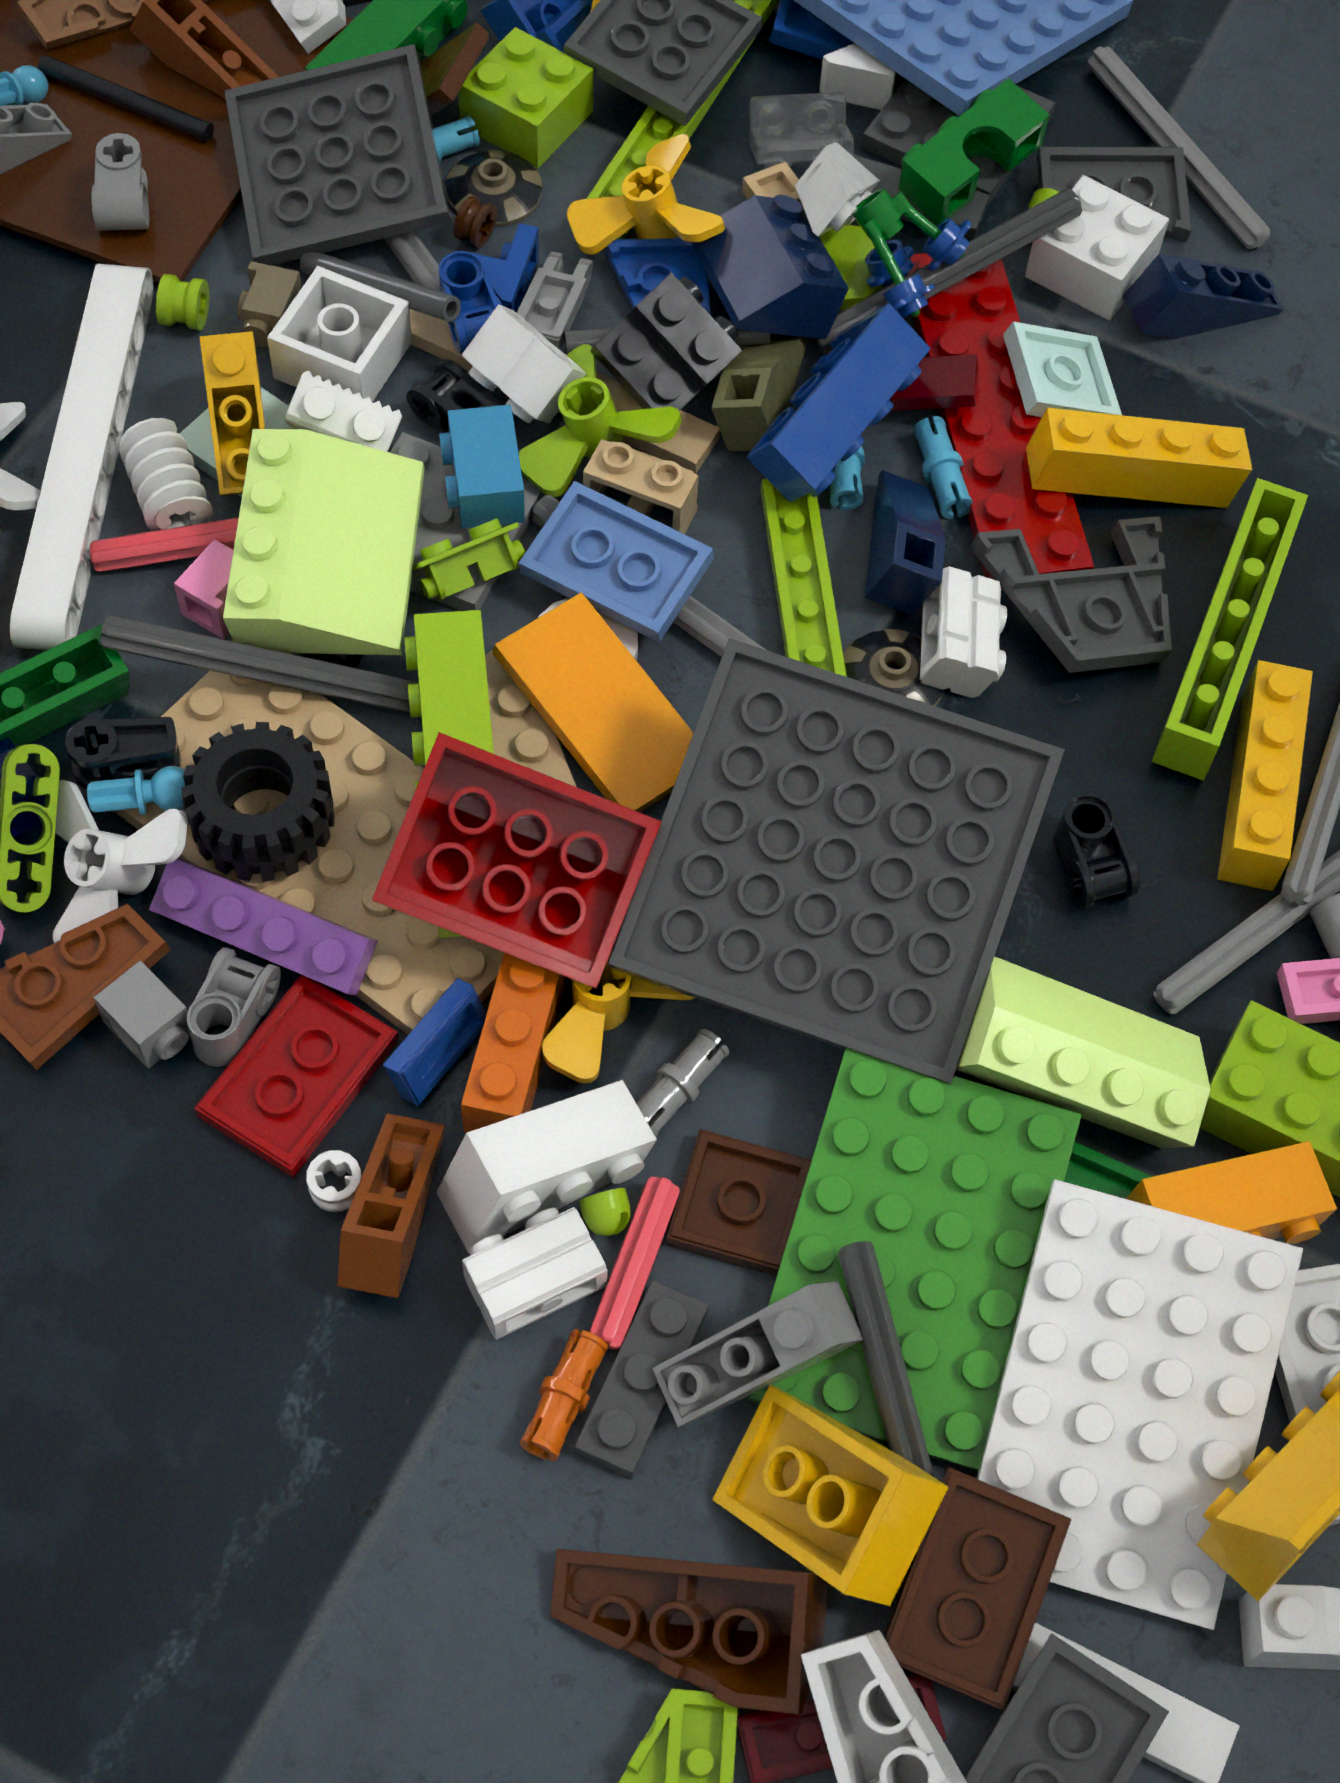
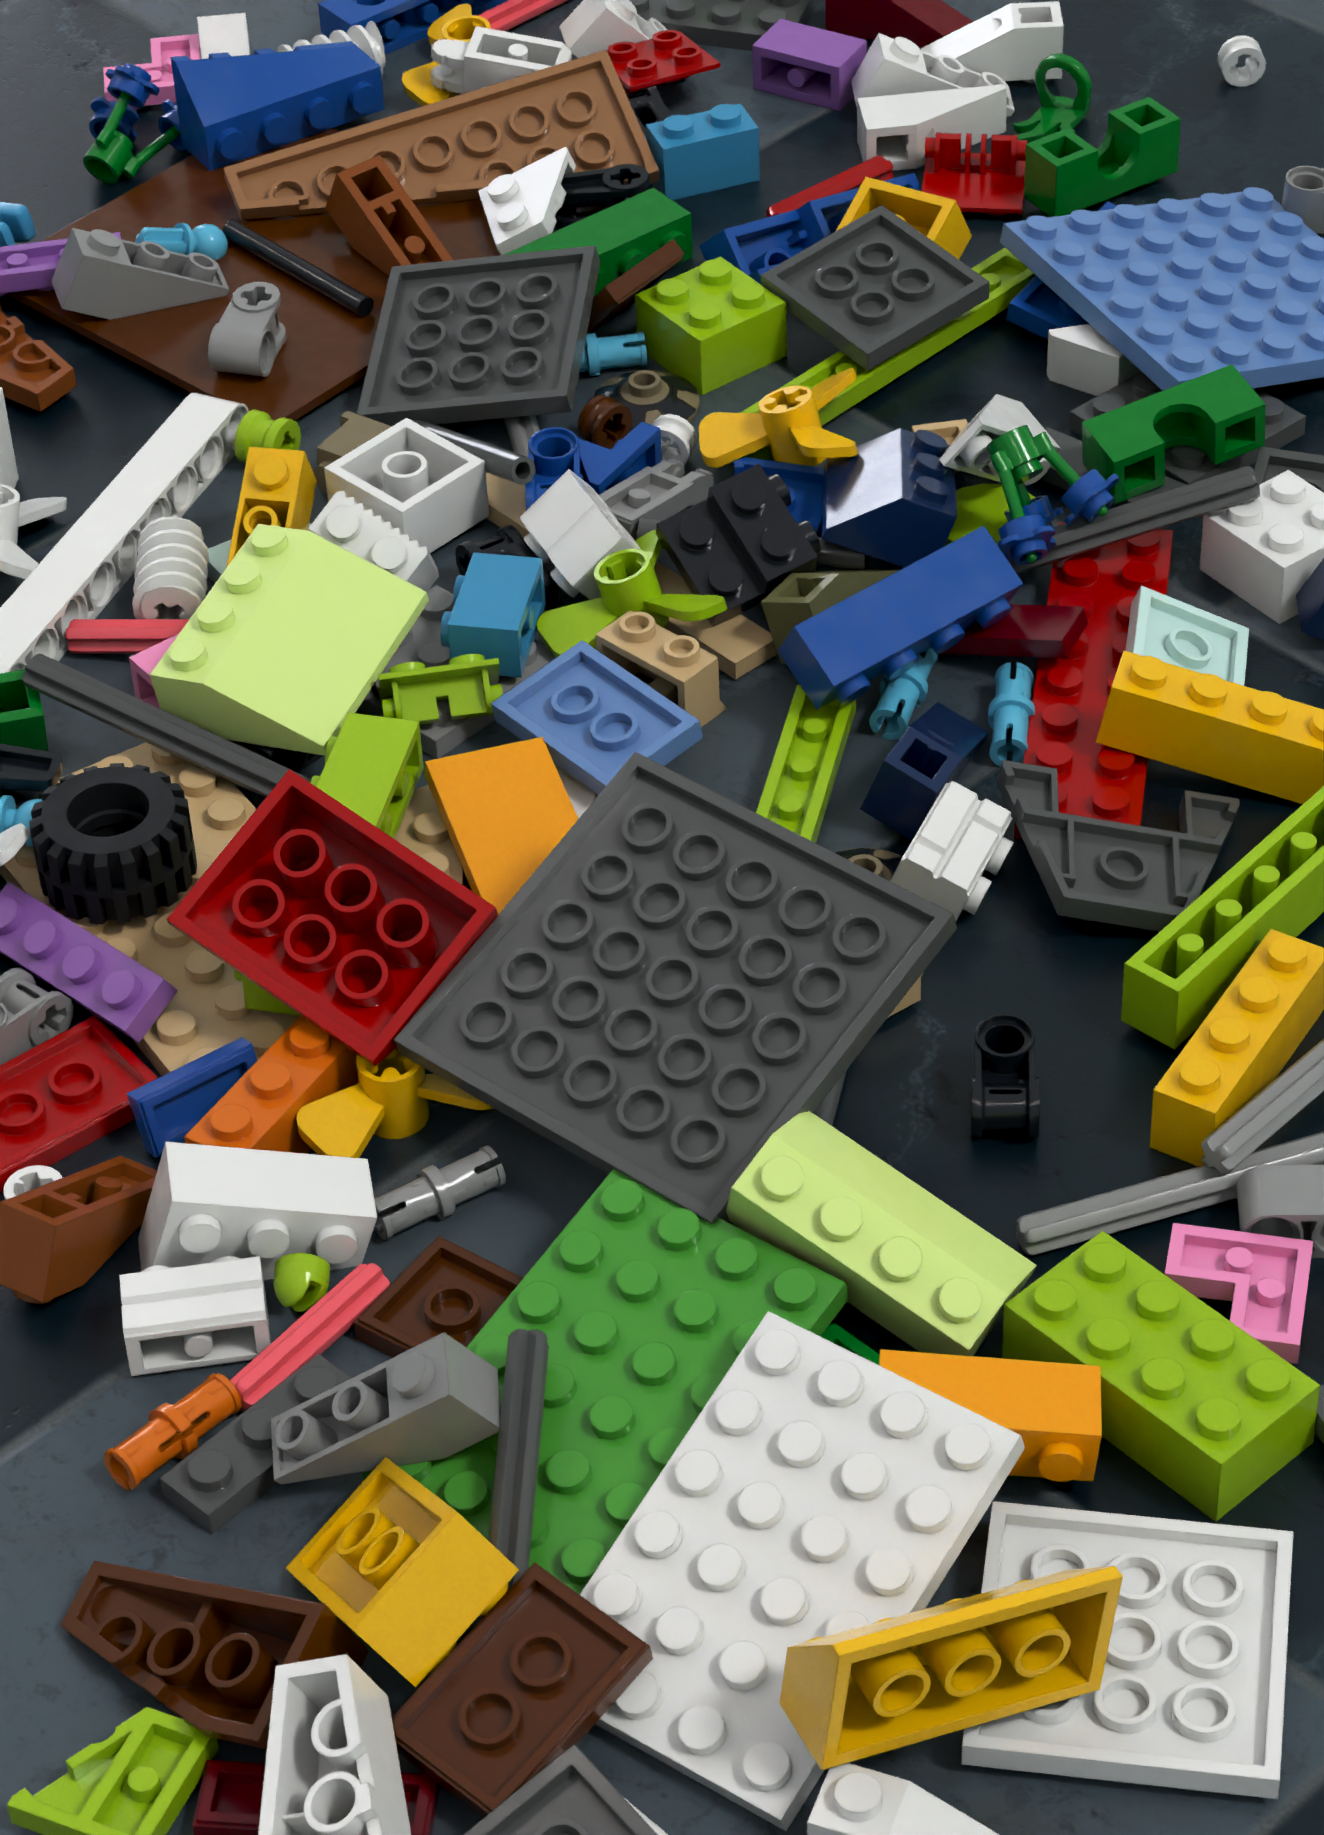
camera: 25 degrees right, 20 degrees down
clear bracket [750,92,854,168] -> none
none -> white bush [652,414,698,466]

